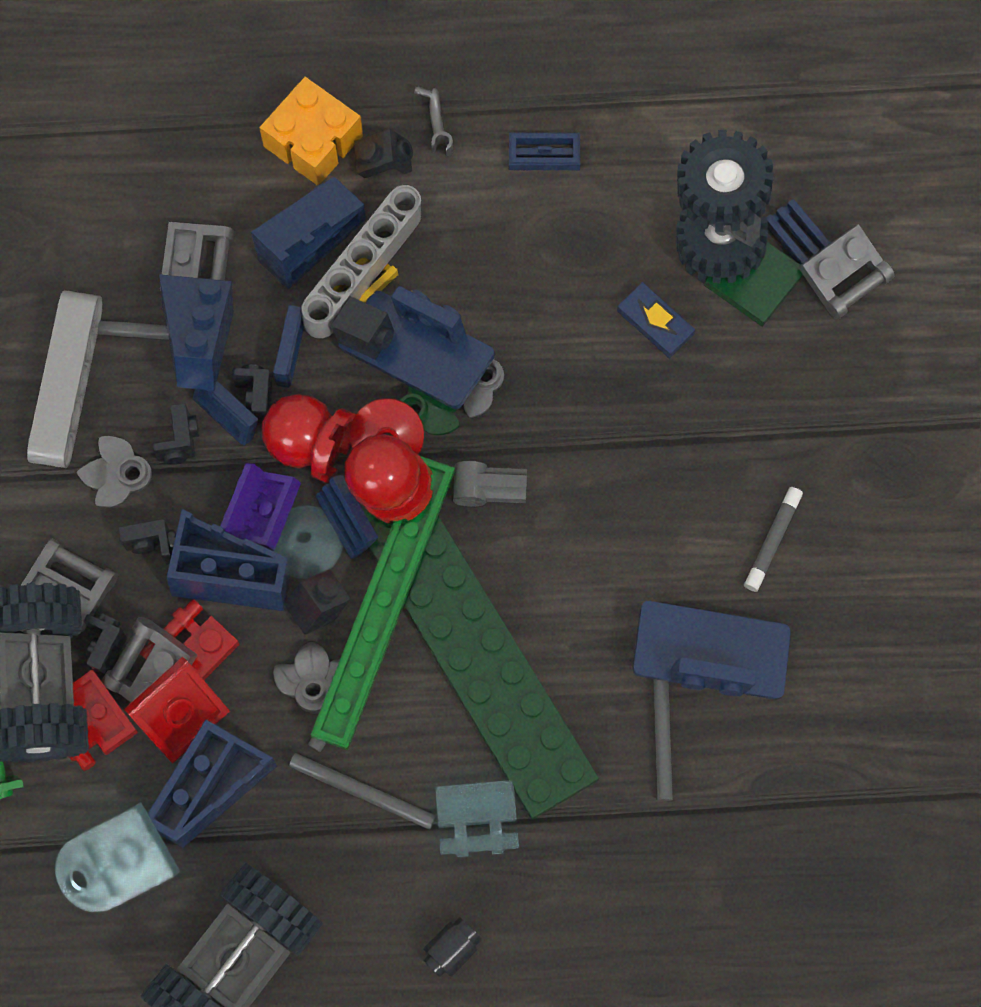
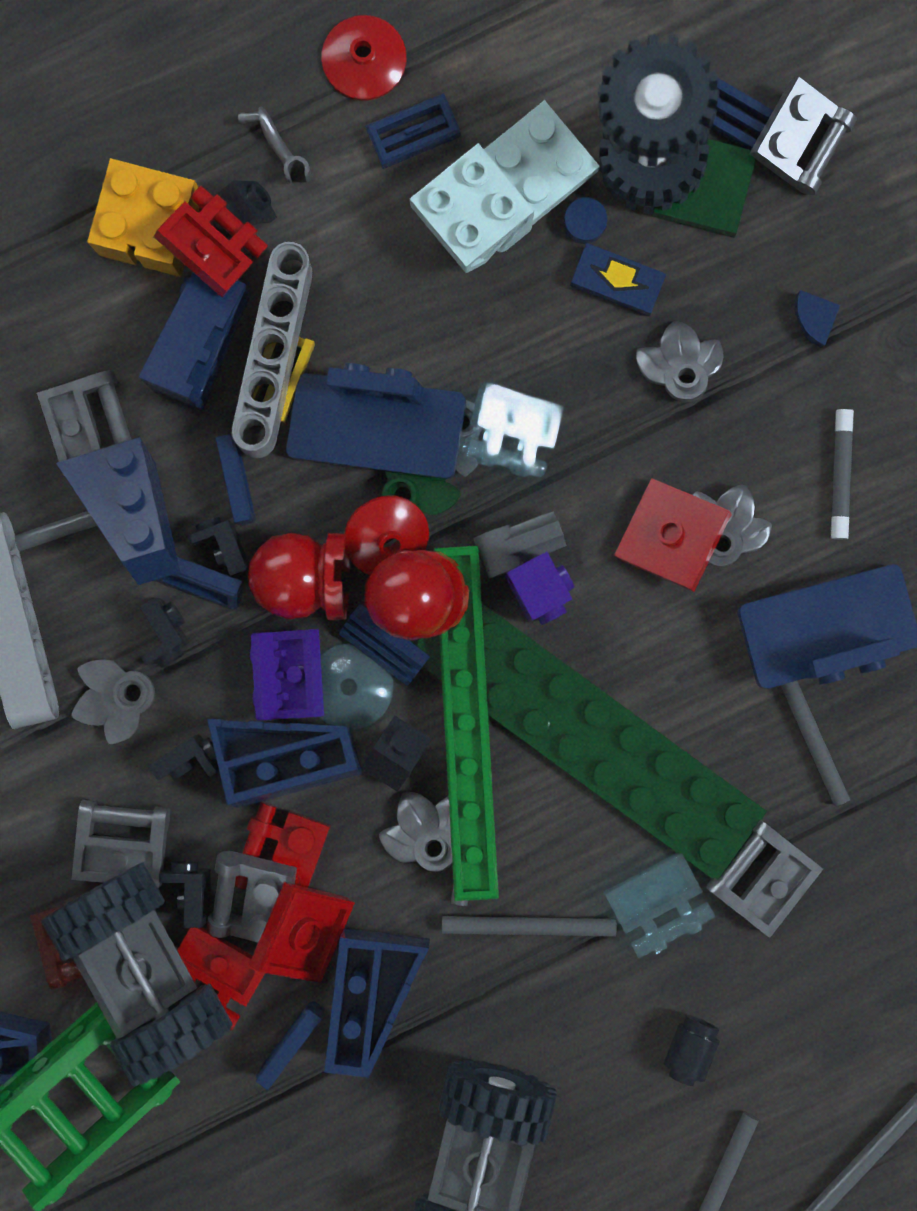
camera: 25 degrees left, 15 degrees up
clear light blue tile [55,802,180,912] -> none
black brick [331,296,394,360] -> none
none -> red plate [153,185,269,297]
none -> dark blue tile [255,1000,325,1091]
none -> red dish [322,15,406,101]
none -> light aqua piece [410,100,600,273]
none -> clear light blue plate [462,382,564,478]
none -> dark purple brick [505,552,575,625]
none -> dark blue tile [564,197,607,244]
none -> red plate [614,478,732,592]
none -> flat silver plate [637,321,724,403]
none -> flat silver plate [693,485,772,567]
none -> flat silver plate [706,820,823,938]
none -> dark blue tile [794,290,840,348]

